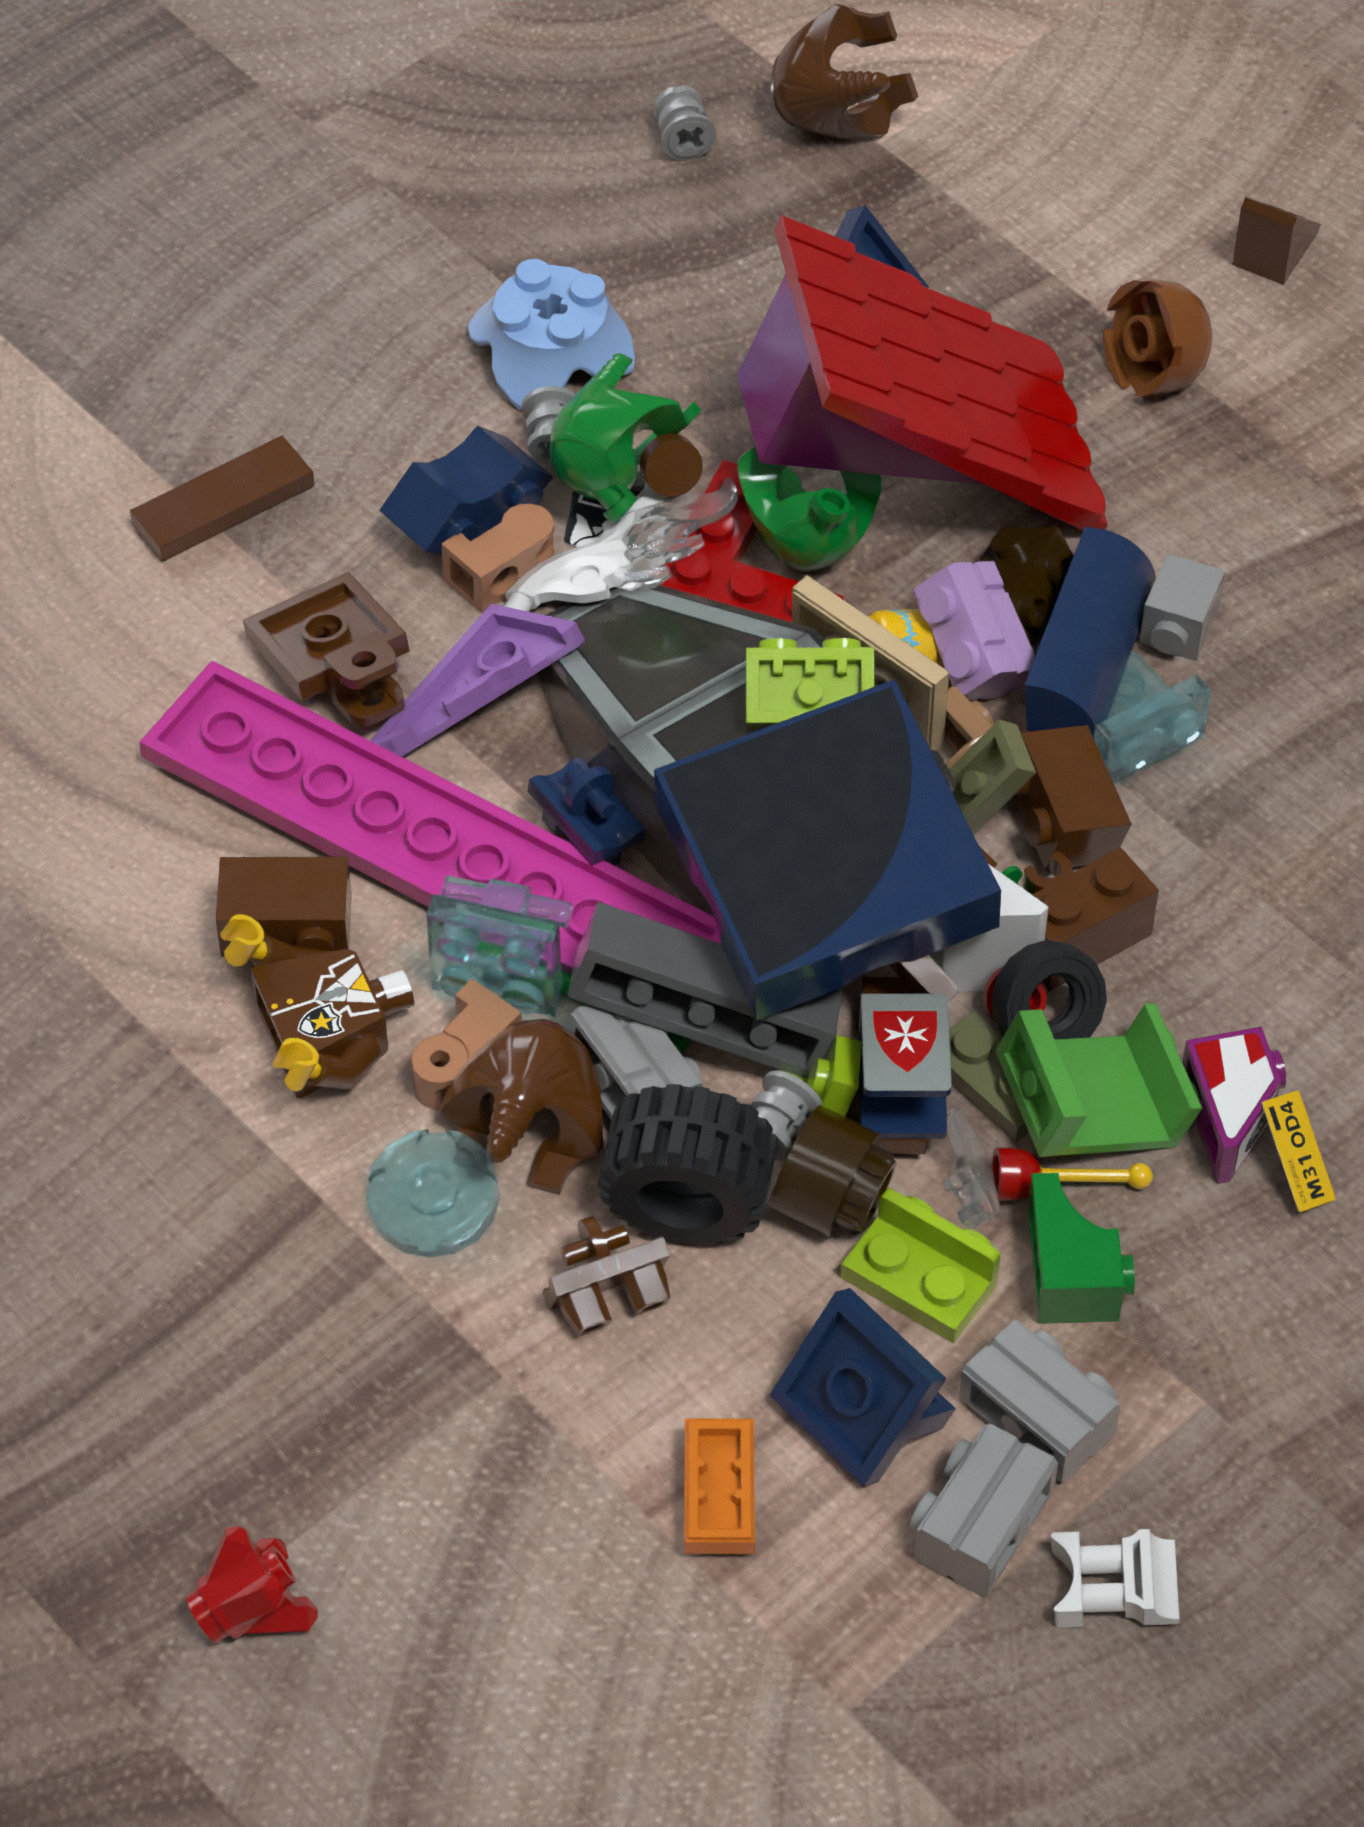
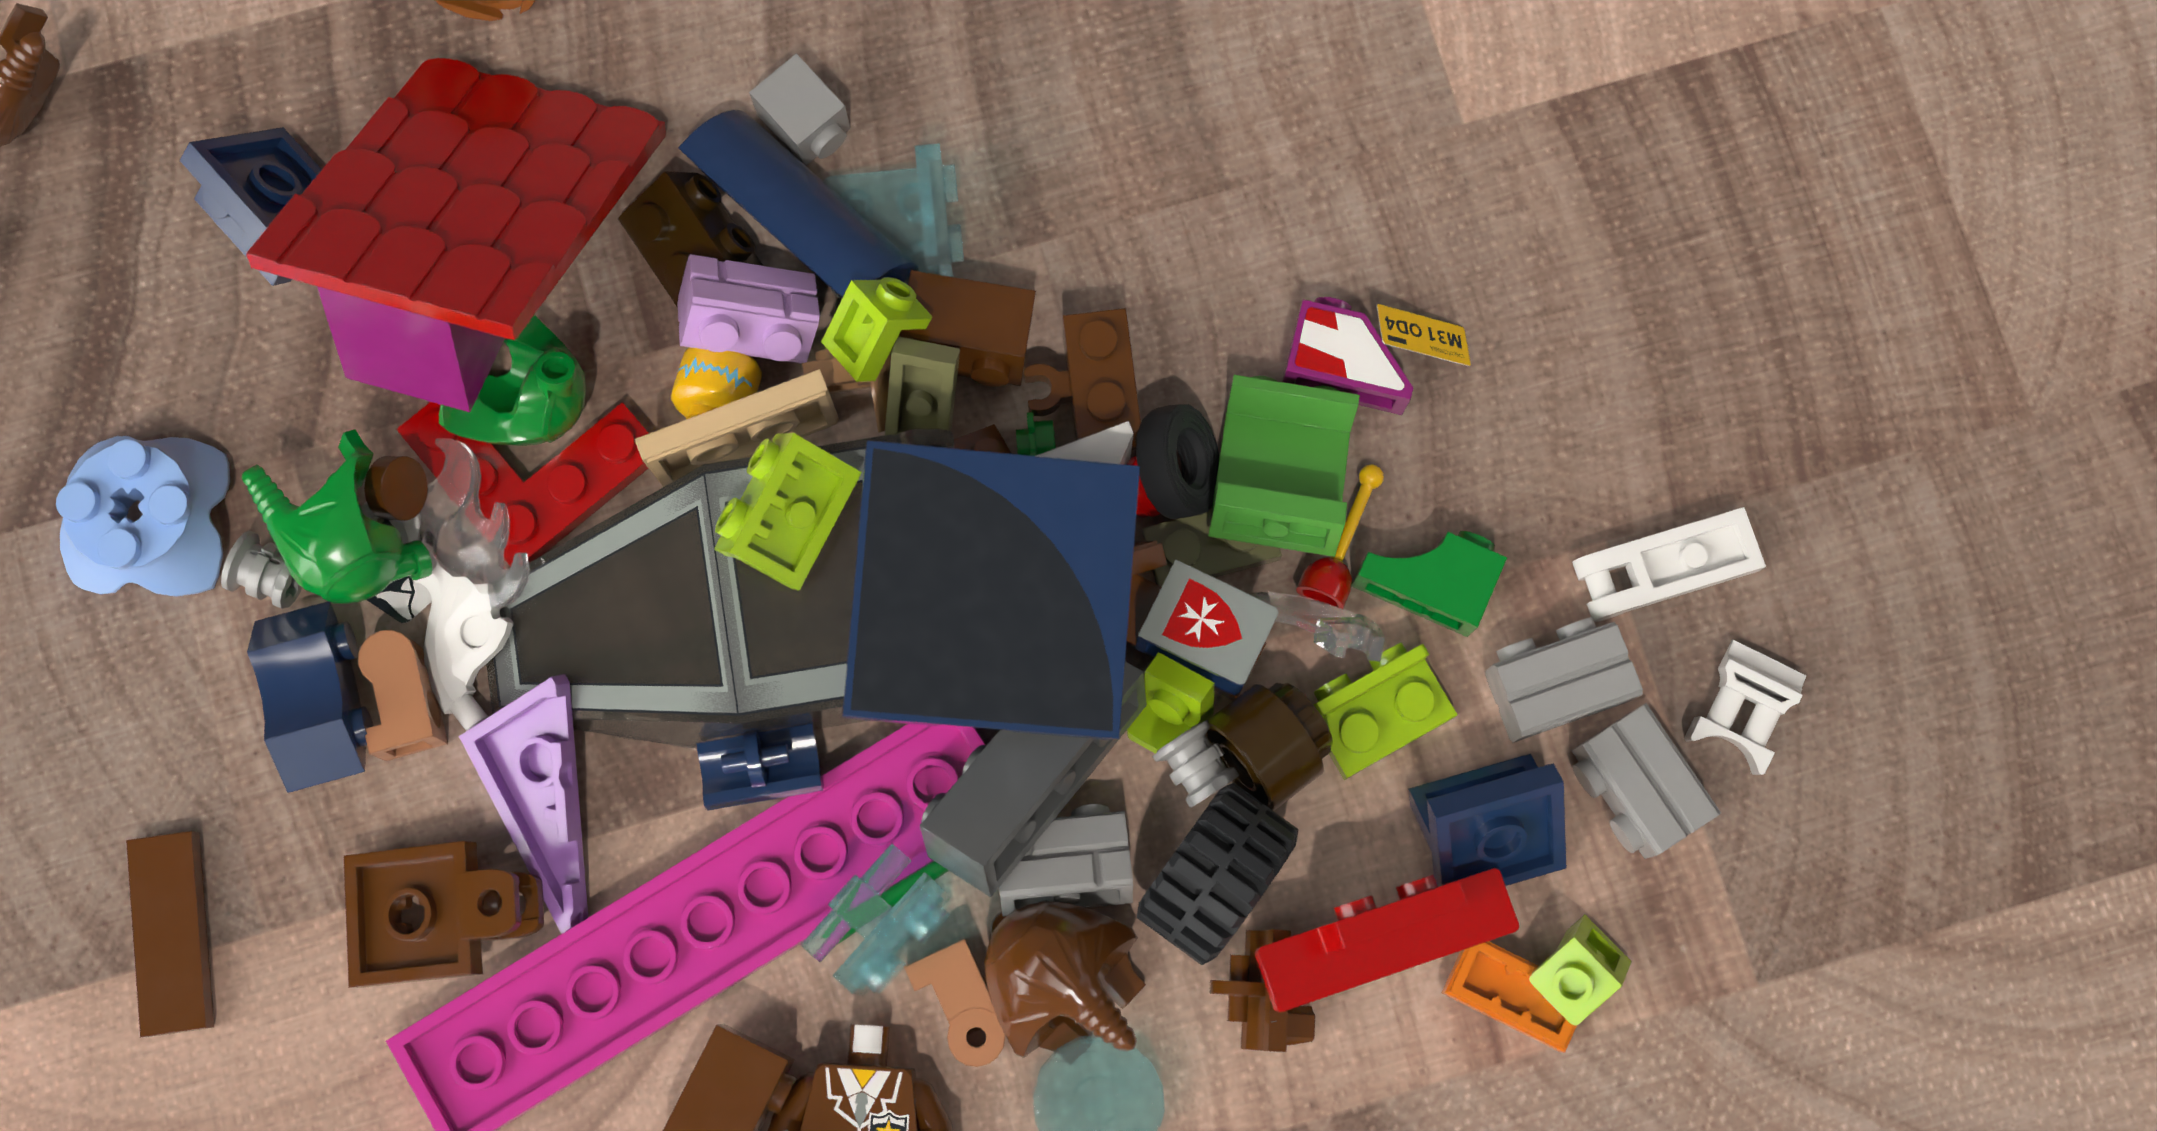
camera: 65 degrees left, 25 degrees up
none -> lime bracket [821,277,932,382]
none -> red bracket [1255,868,1519,1012]
none -> lime bracket [1530,914,1632,1025]
none -> white plate [1572,507,1766,622]

